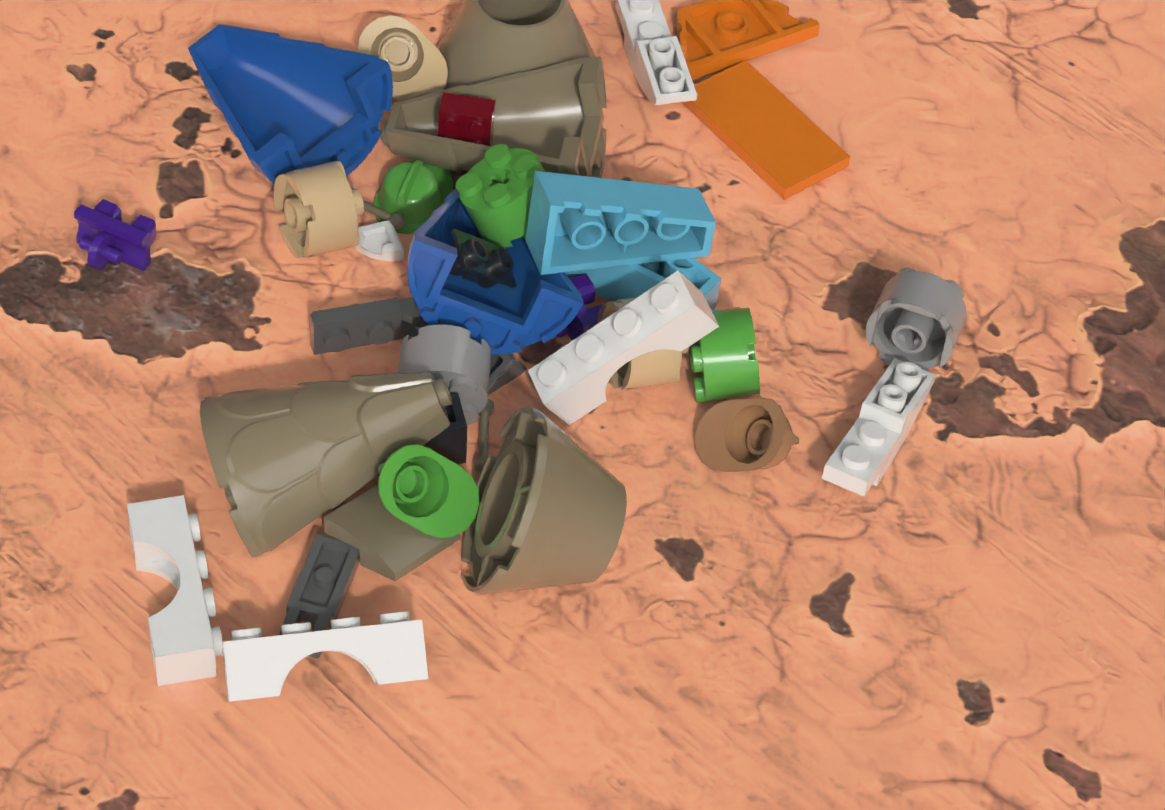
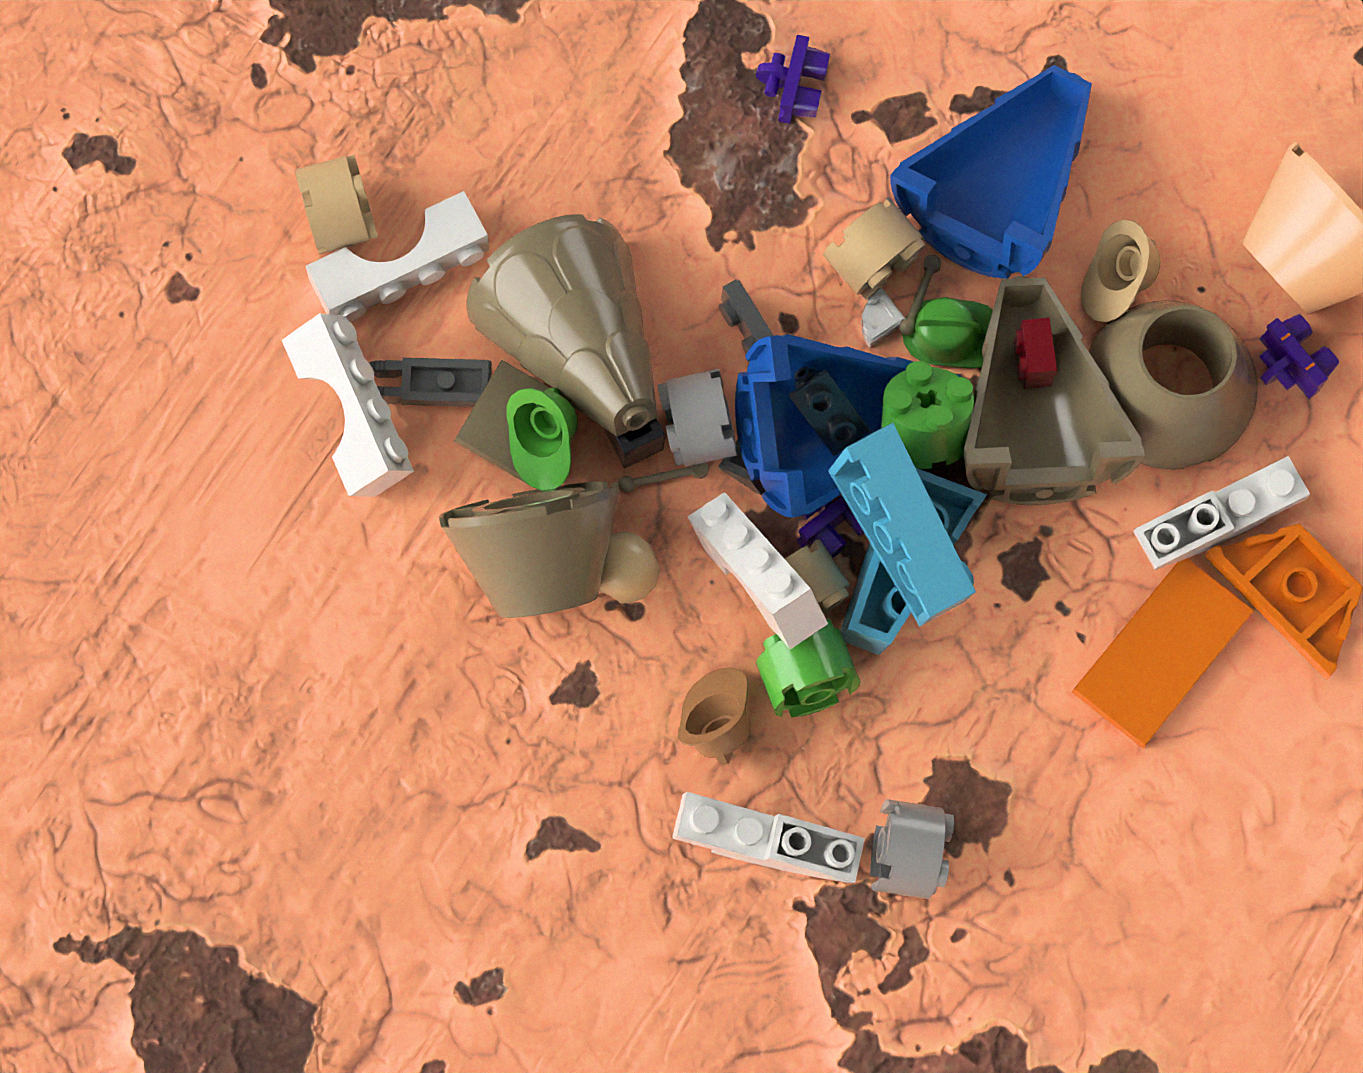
camera: 75 degrees right, 25 degrees up
none -> tan brick [295,155,378,255]

